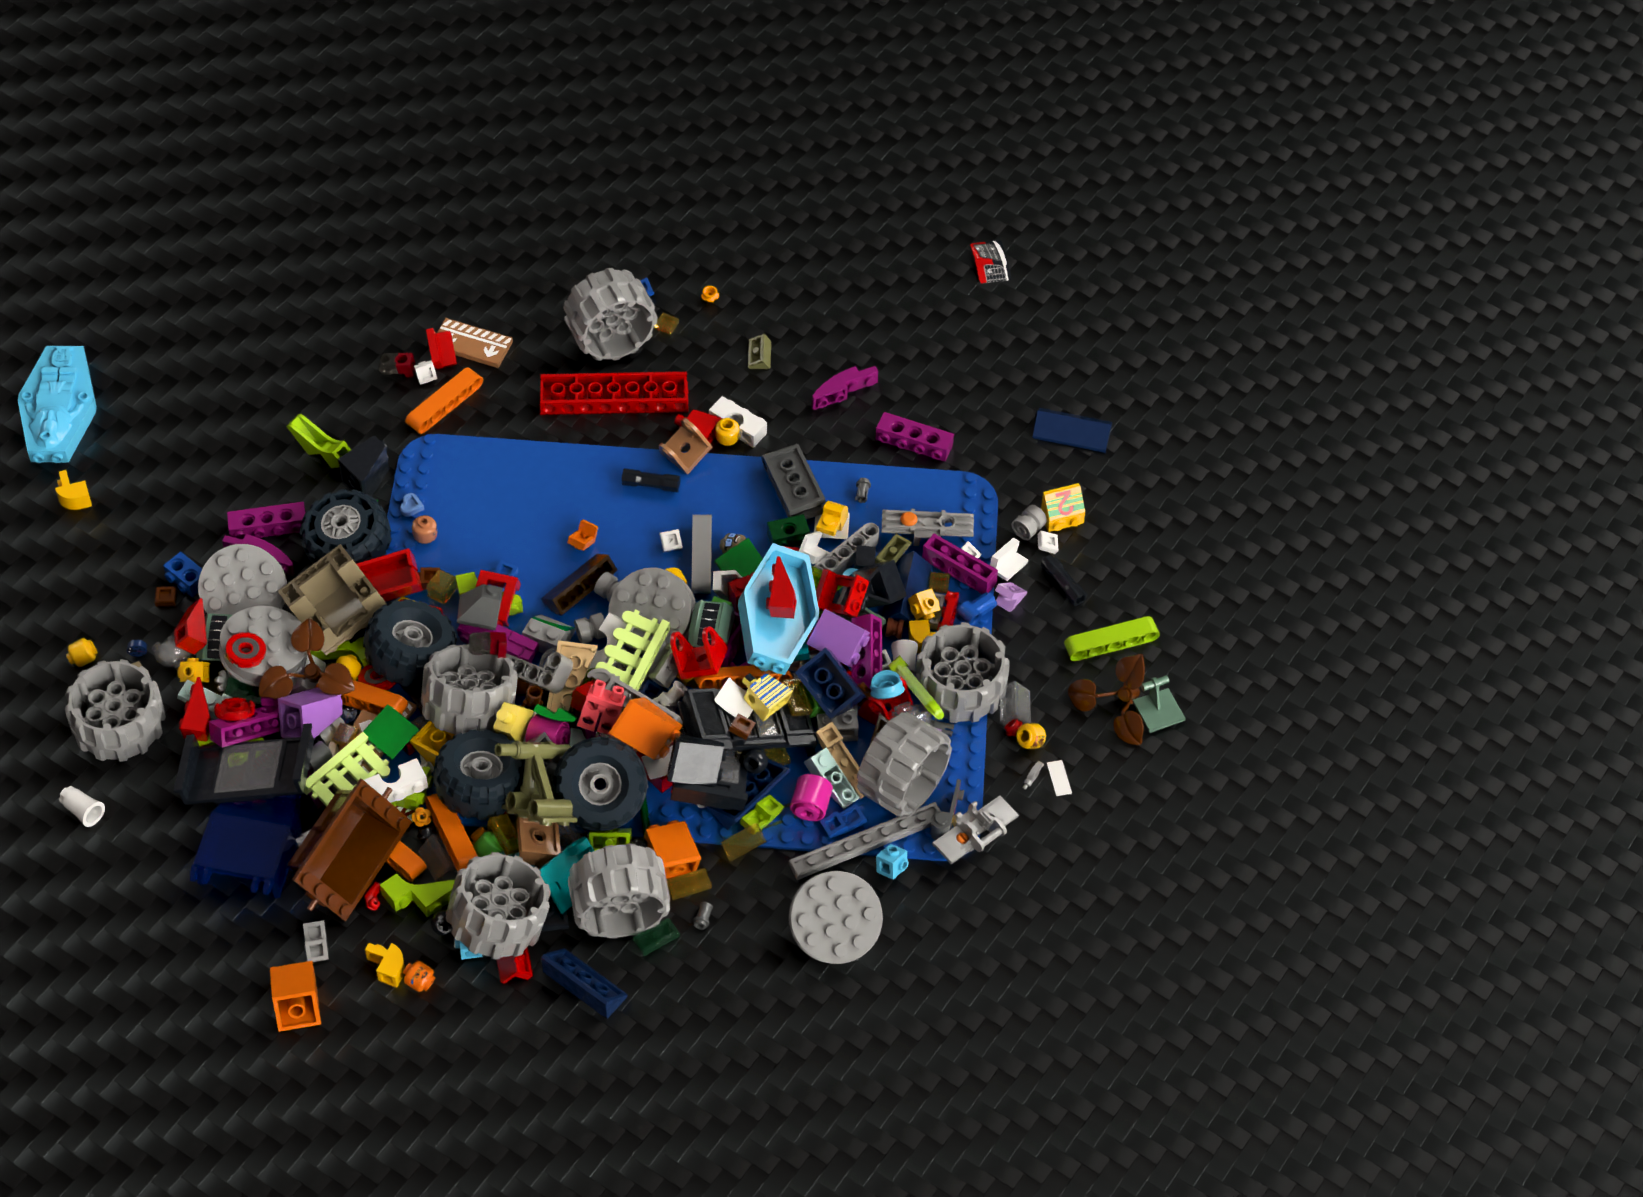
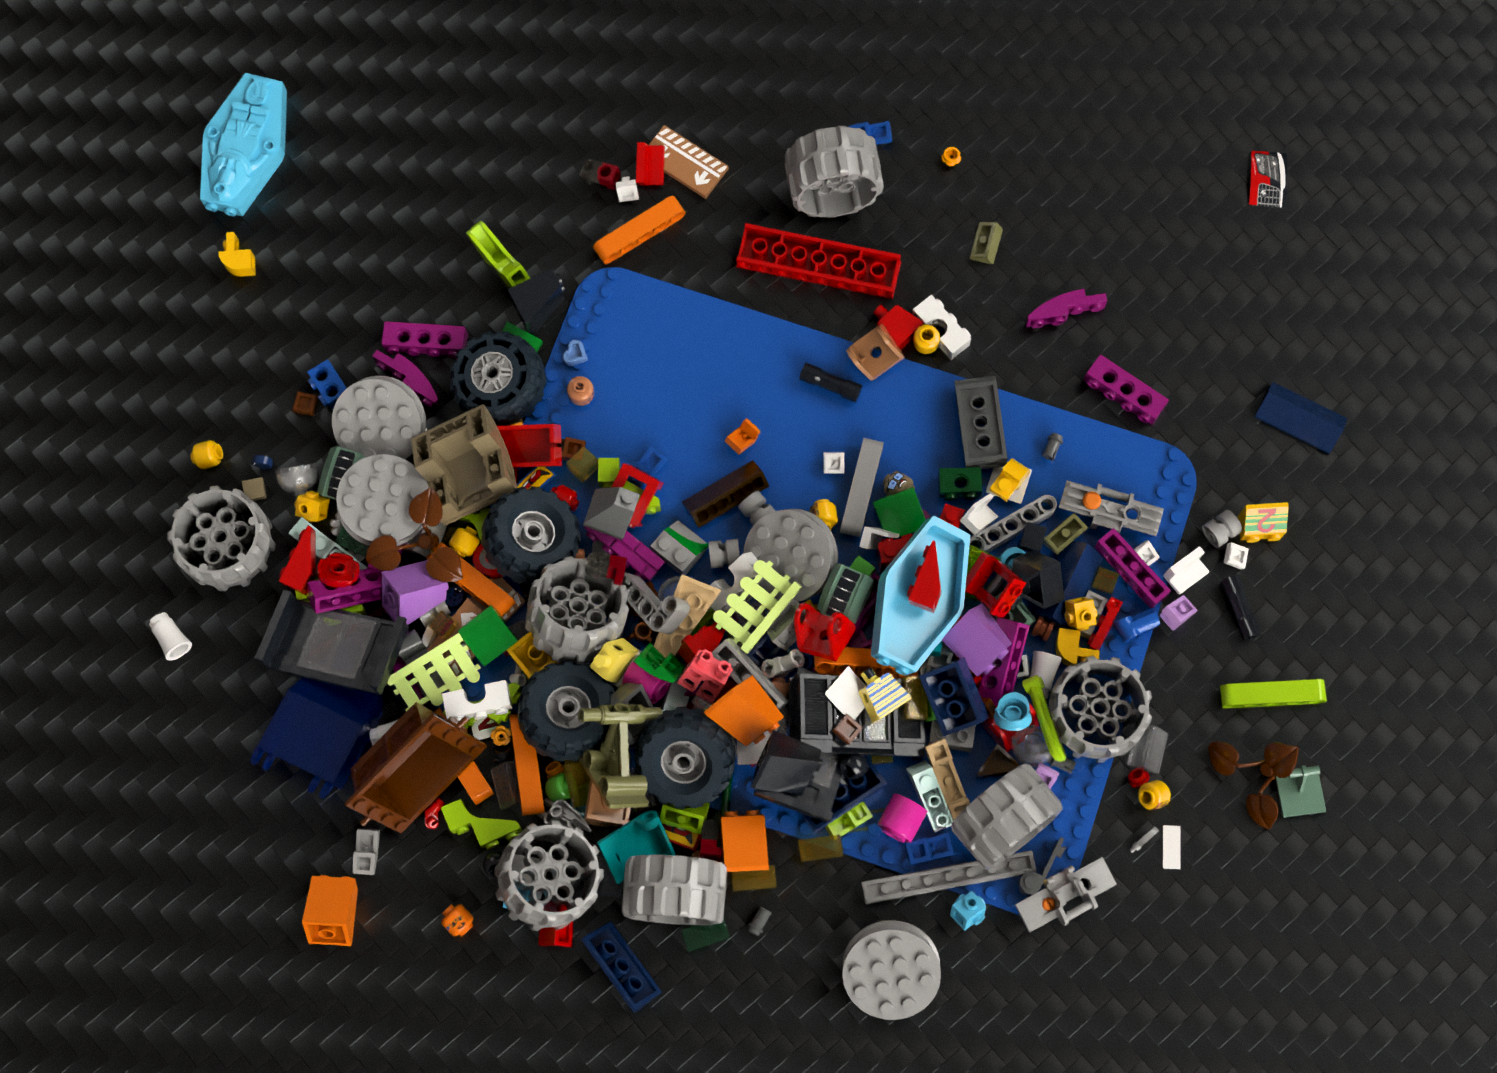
camera: 20 degrees right, 20 degrees up
red slope [174,598,207,655] -> none
red tile [225,632,266,668] -> none
yellow brick [365,943,405,988] -> none
light grey piece [587,668,620,683] -> none
clear yellow tile [654,313,679,335] -> none

